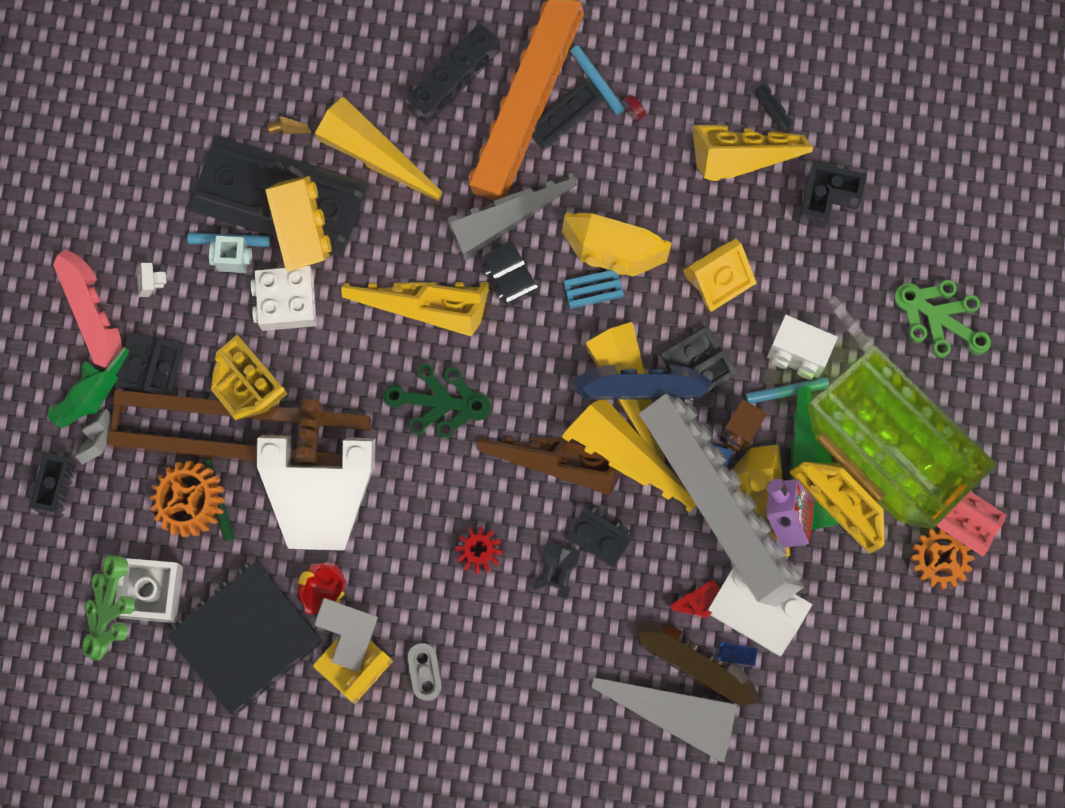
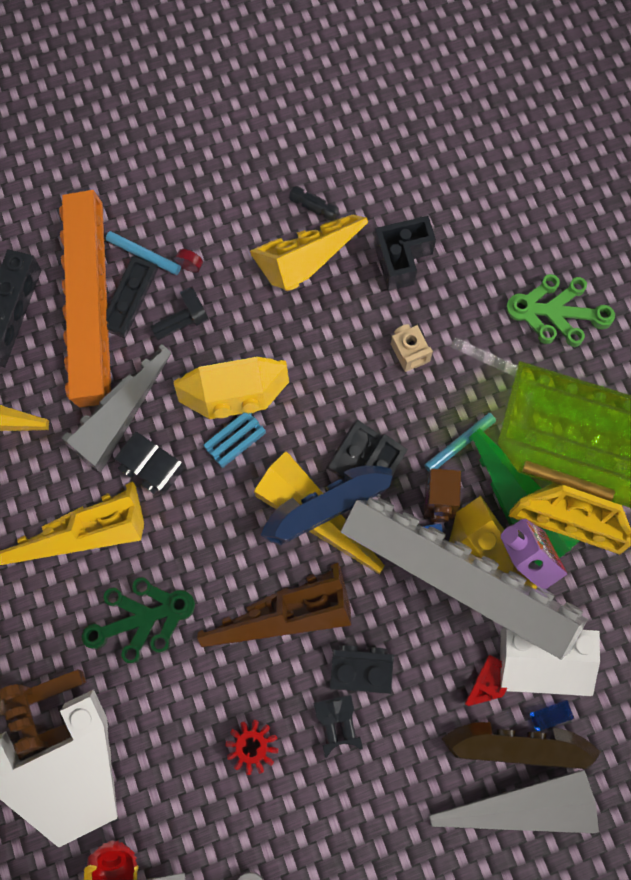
camera: 30 degrees left, 5 degrees down
yellow wedge [562,400,697,512] -> none
yellow bracket [683,239,756,312] -> none
white brick [767,315,838,380] -> none
none -> black piece [151,286,209,341]
none -> tan brick [391,324,433,372]

